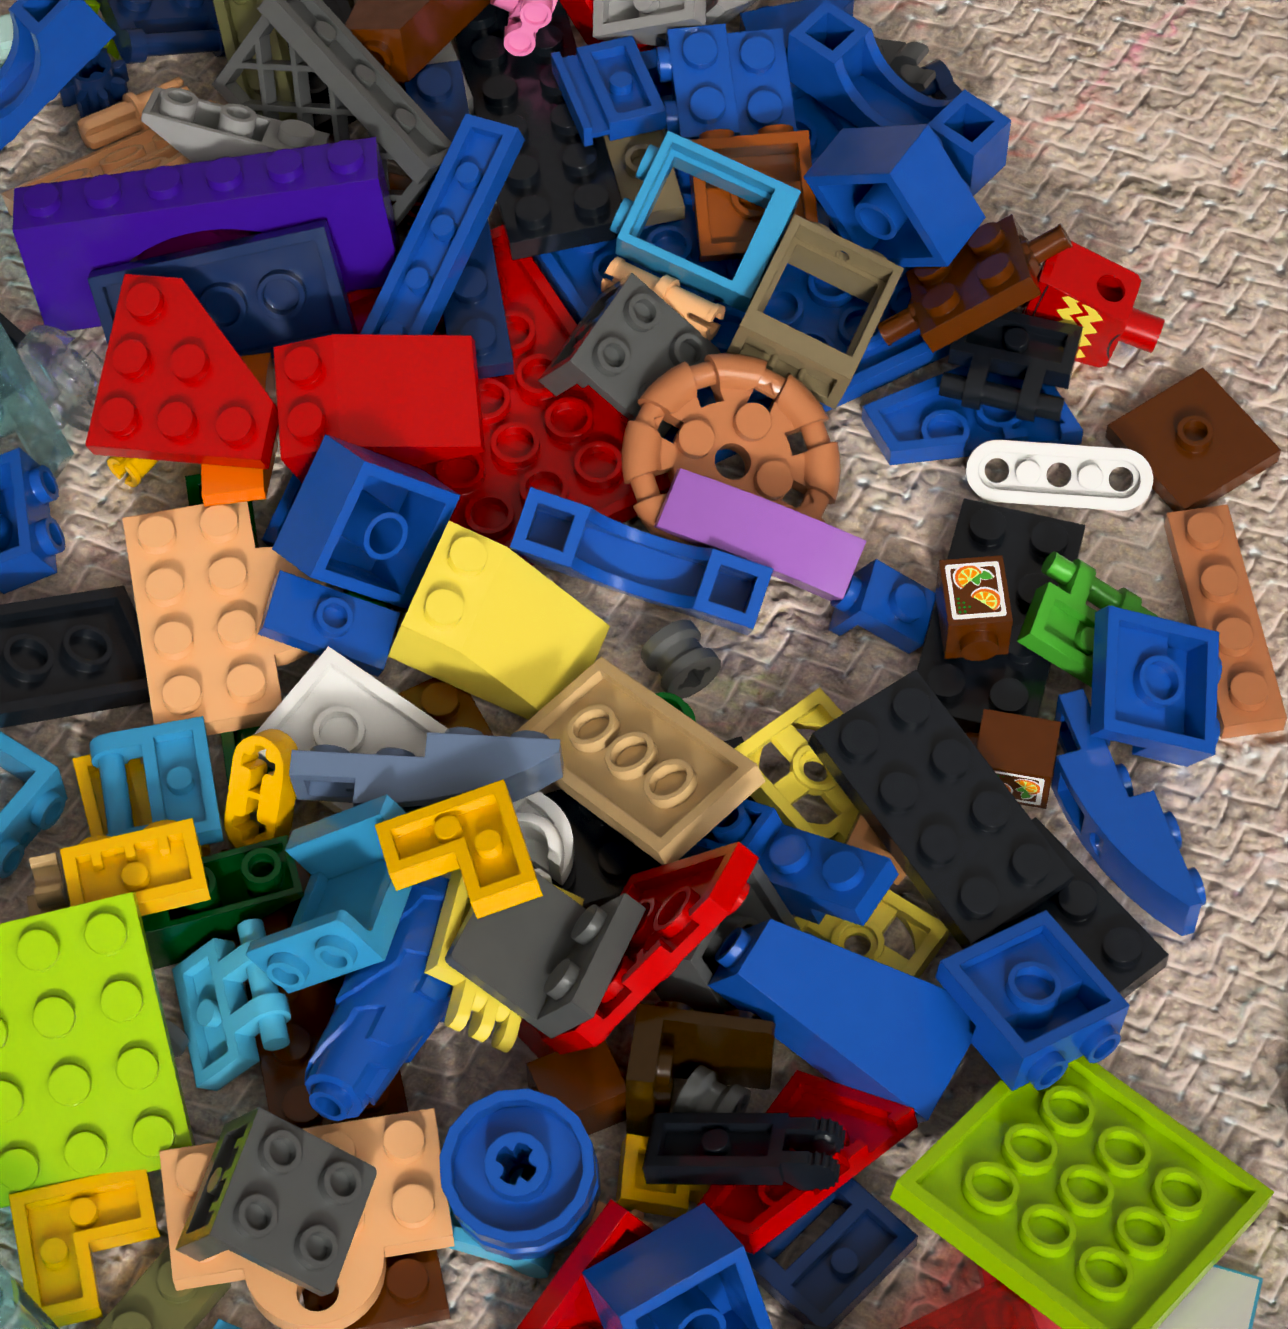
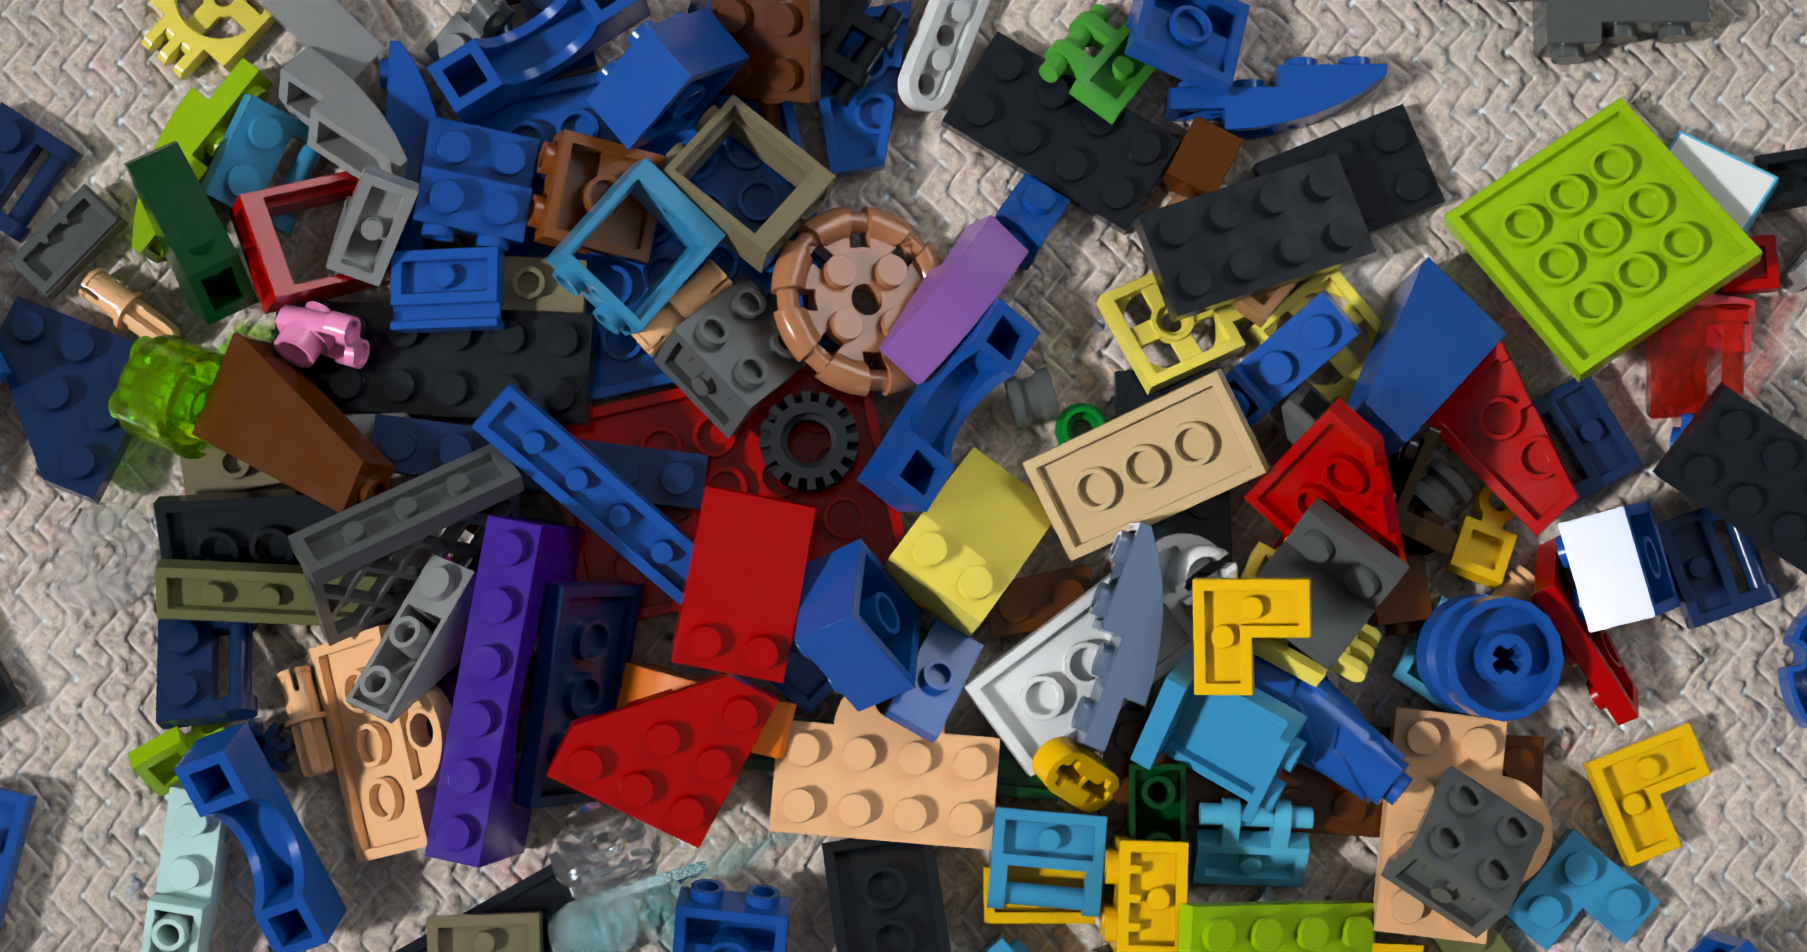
camera: 75 degrees left, 25 degrees up
black hinge [642,1113,846,1191] -> none
reddish brown brick [935,555,1013,661] -> none
blue plate [935,910,1130,1091] -> none
none -> black tyre [759,390,860,494]

